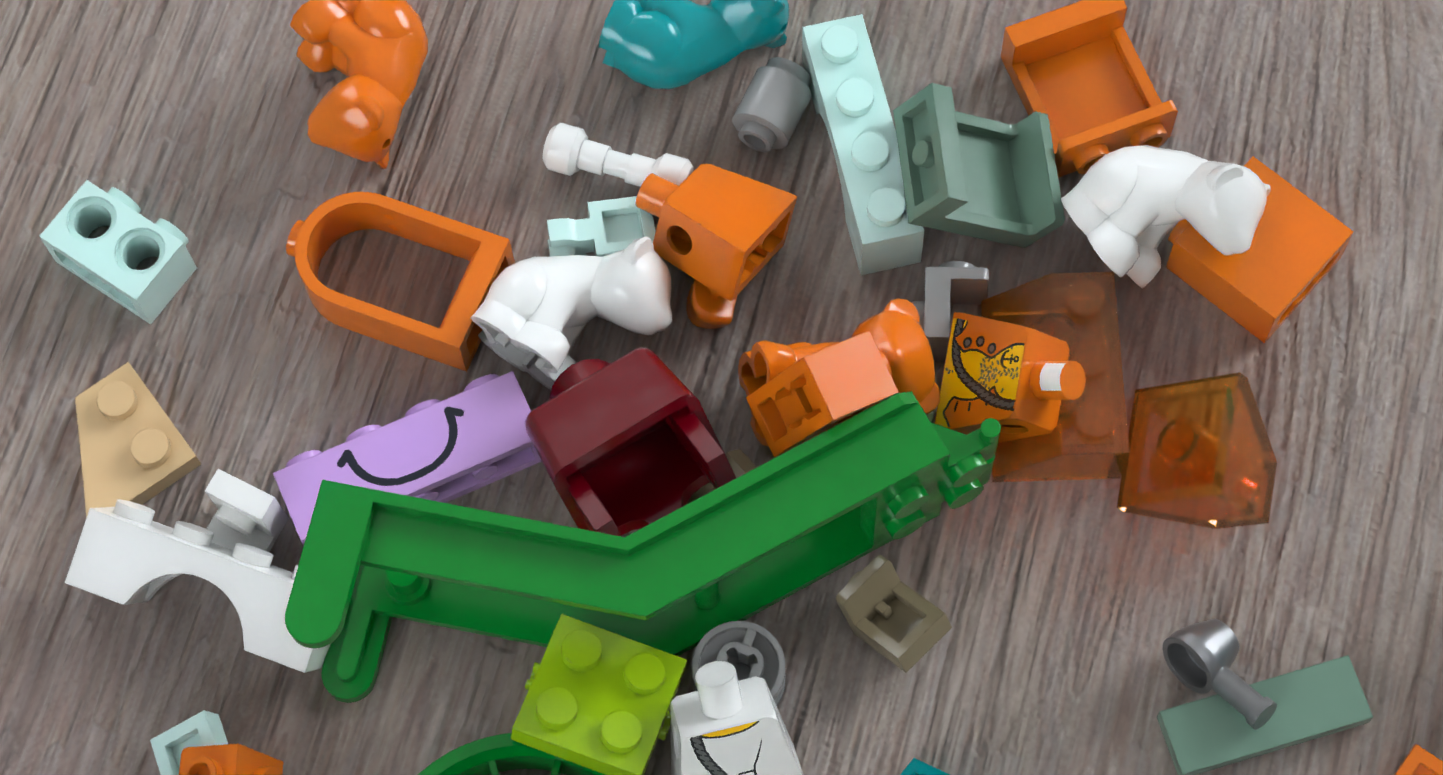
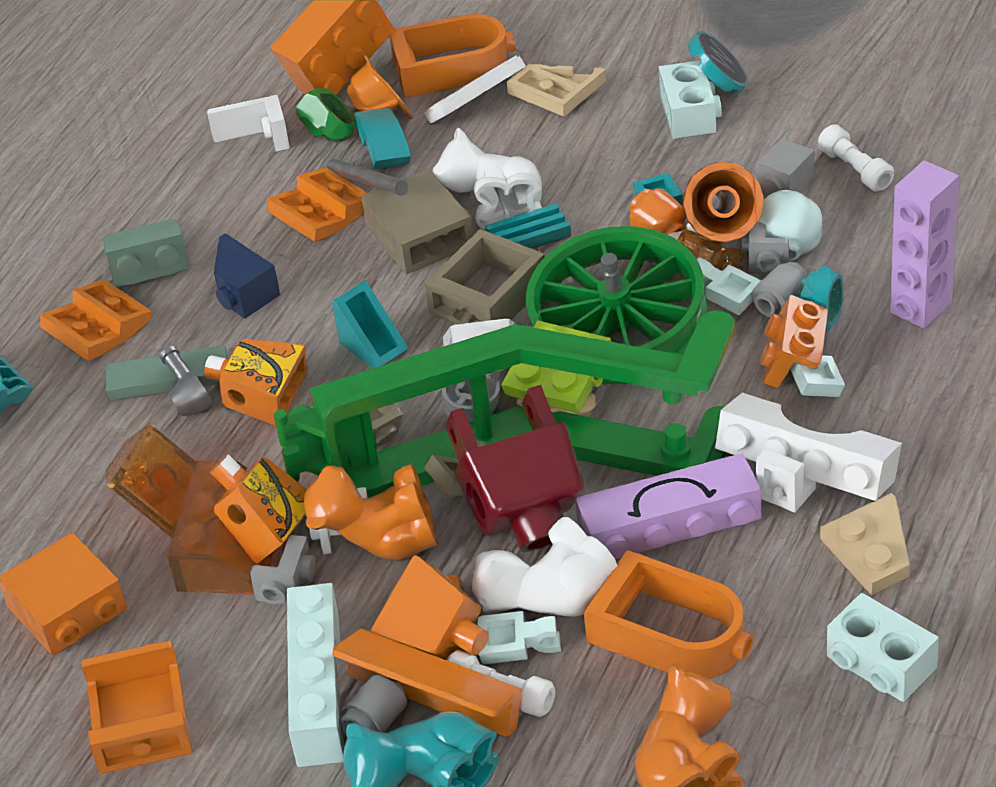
camera: 170 degrees left, 25 degrees down
orange brick [746,331,898,457] -> none
sand green panel [893,83,1065,248] -> none
white animal [1061,145,1271,289] -> none
none -> orange torso [204,339,308,426]
none -> orange panel [332,628,522,738]

